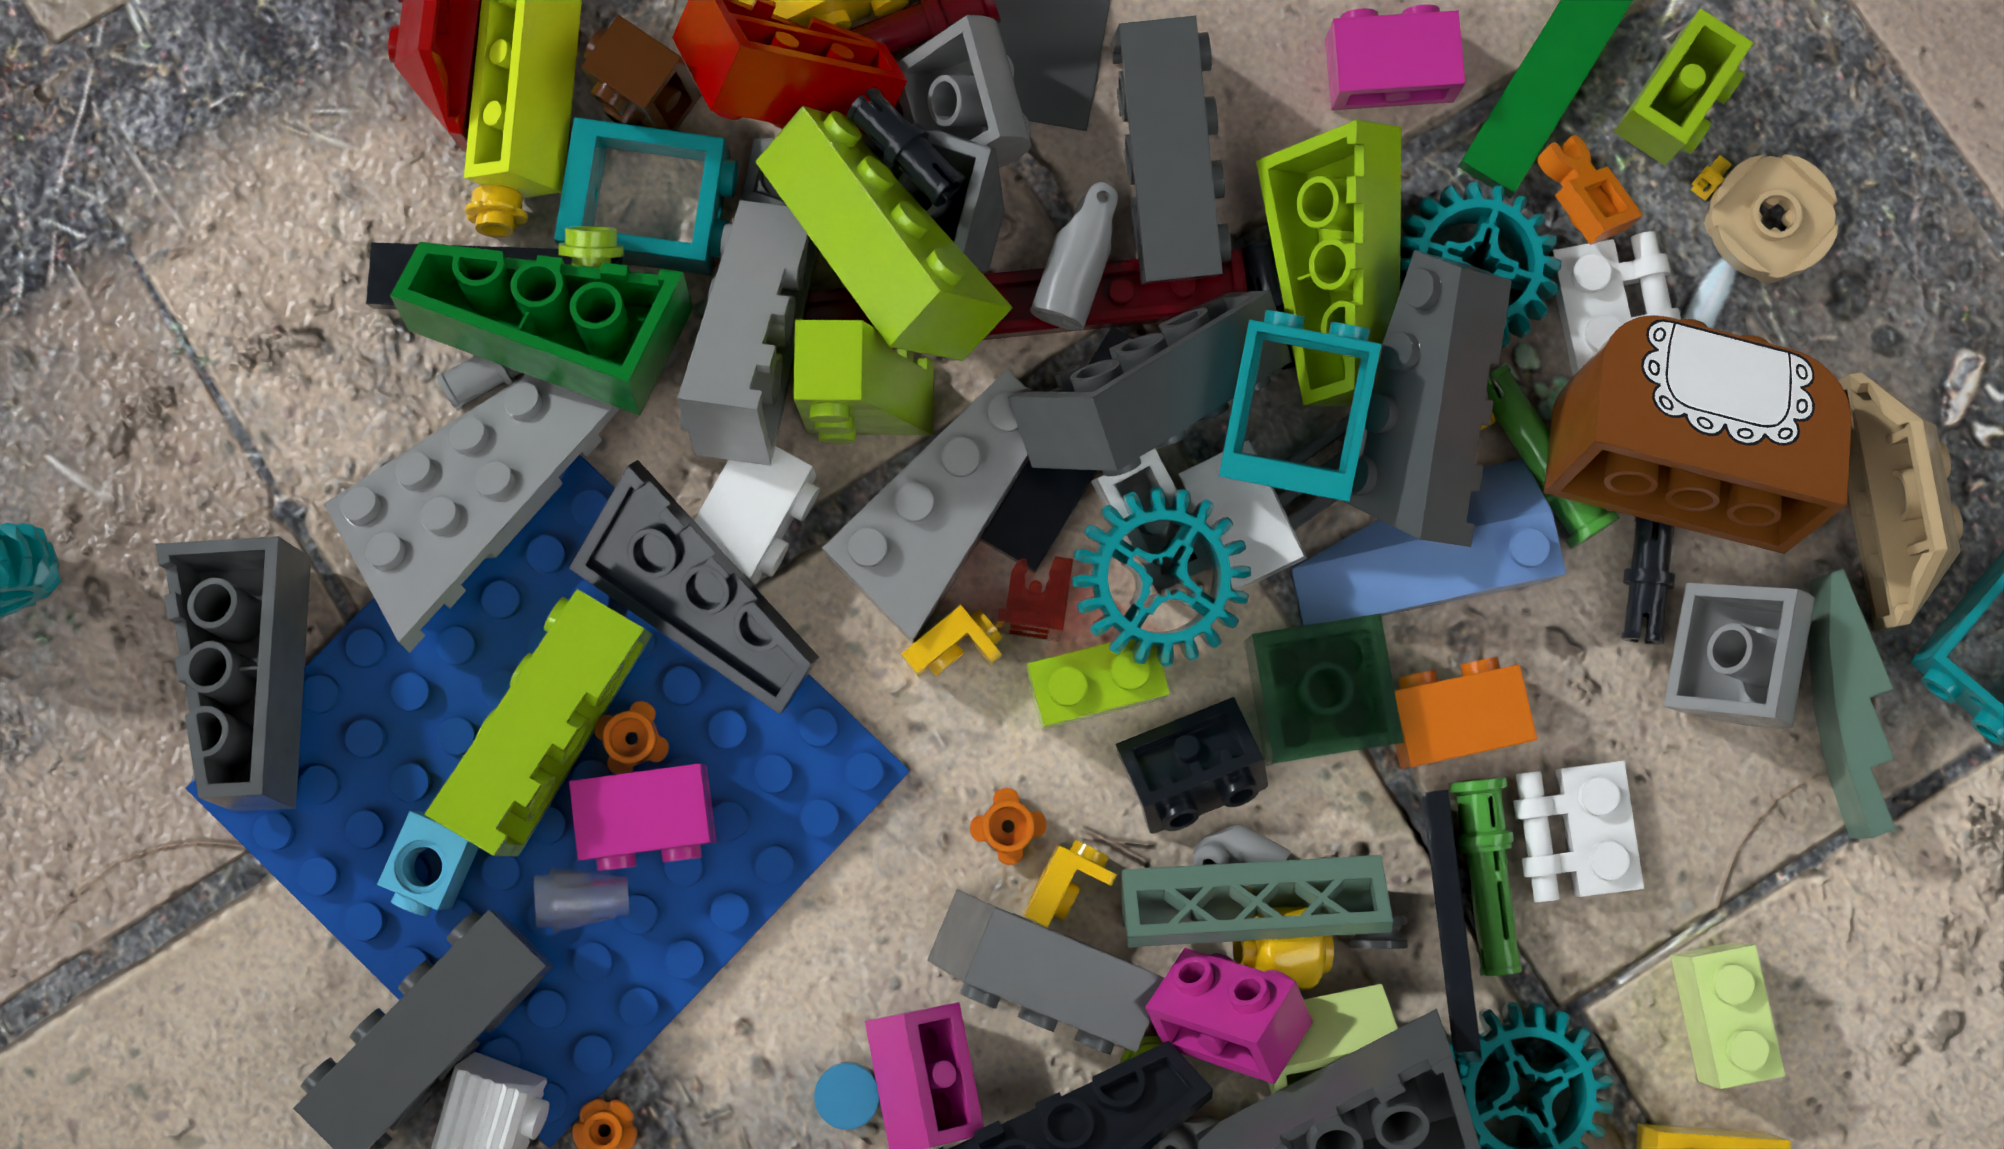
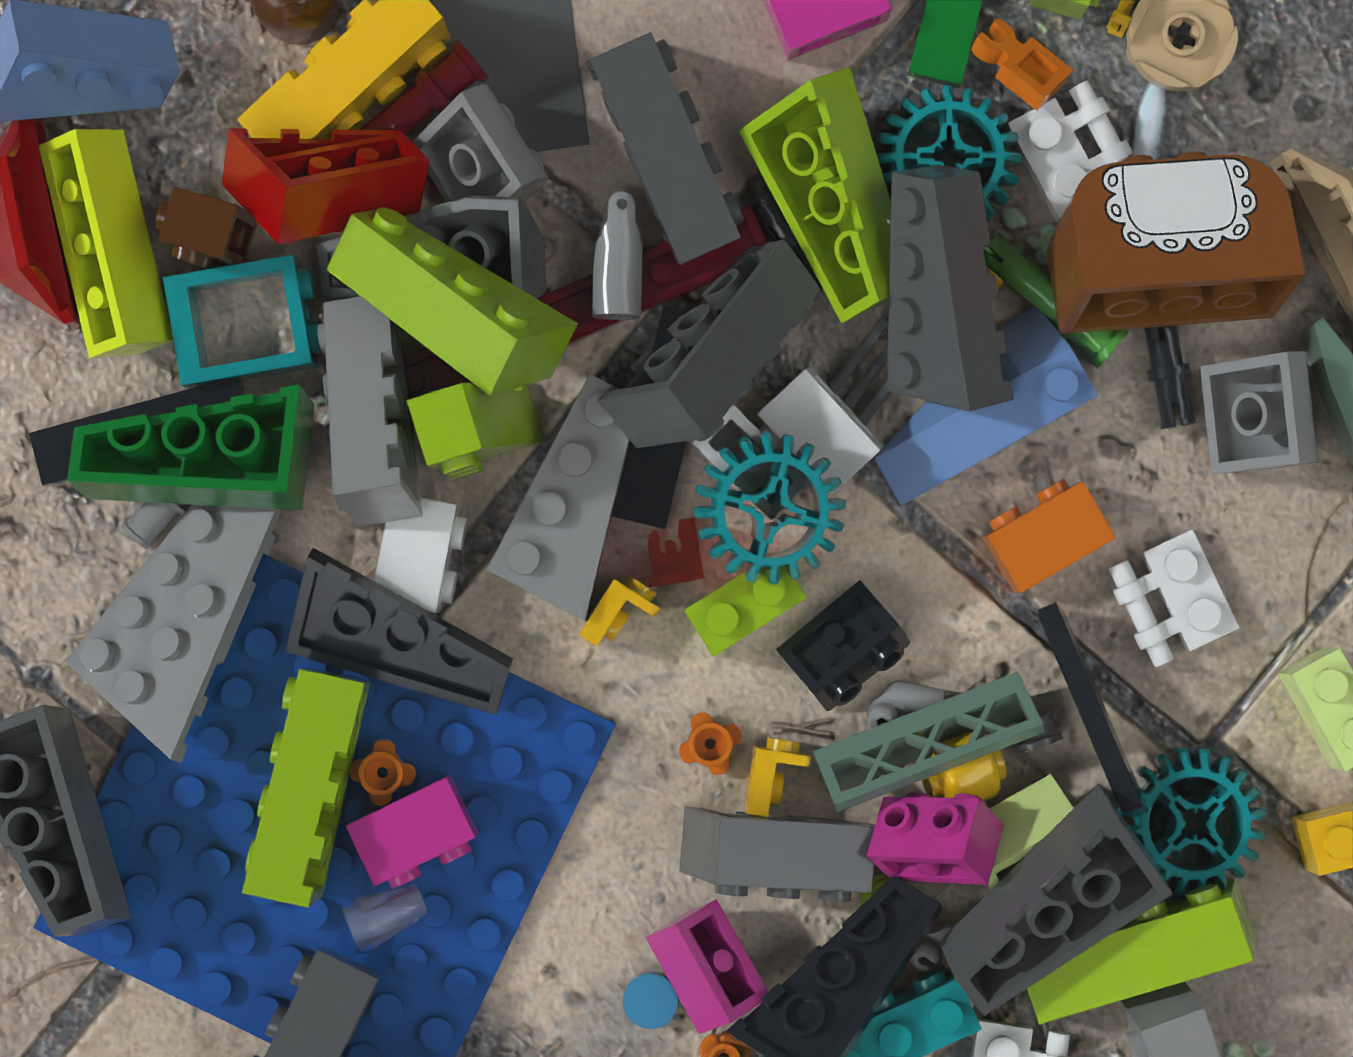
camera: 15 degrees left, 5 degrees up
medium azure brick [377,811,479,917] -> none
yellow plate [464,185,528,238] -> none
lime plate [558,226,624,268] -> none
black pin [847,87,965,207] -> none
teal window [1218,310,1381,502] -> none
clear green brick [1244,613,1404,766] -> none
bright green pin [1448,777,1522,976] -> none

